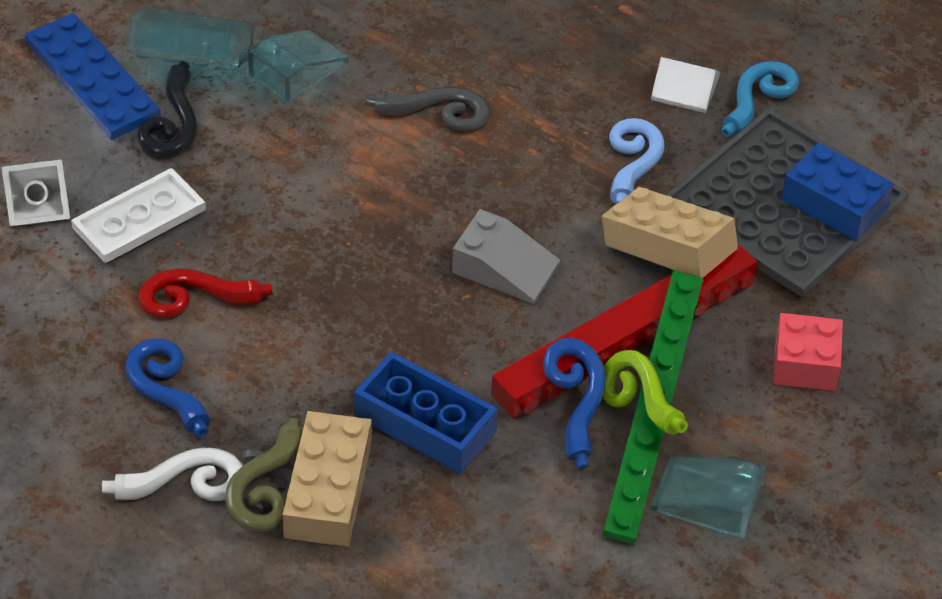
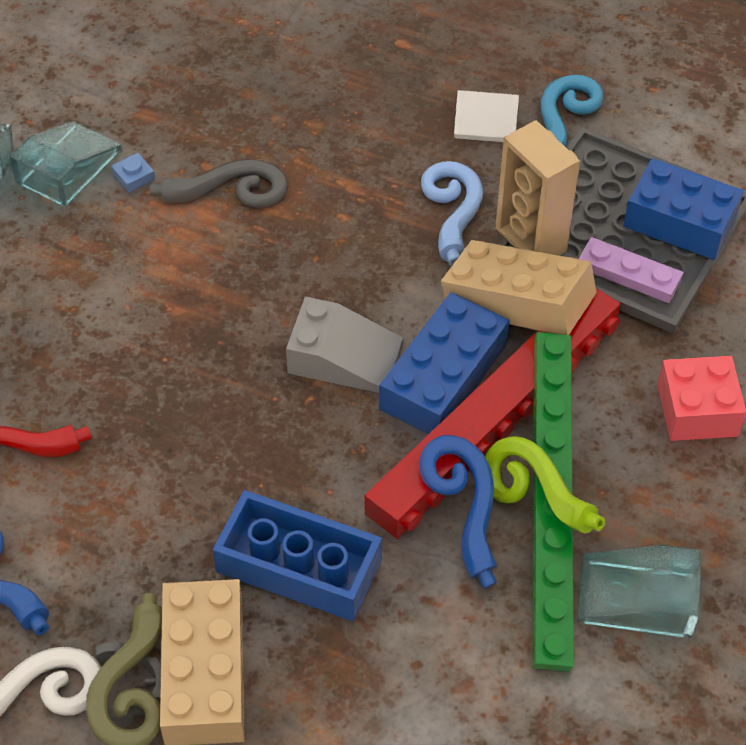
camera: 10 degrees left, 5 degrees up
none -> medium blue plate [111,153,155,193]
none -> blue brick [379,292,510,434]
none -> tan brick [495,120,580,256]
none -> lavender plate [579,237,684,303]

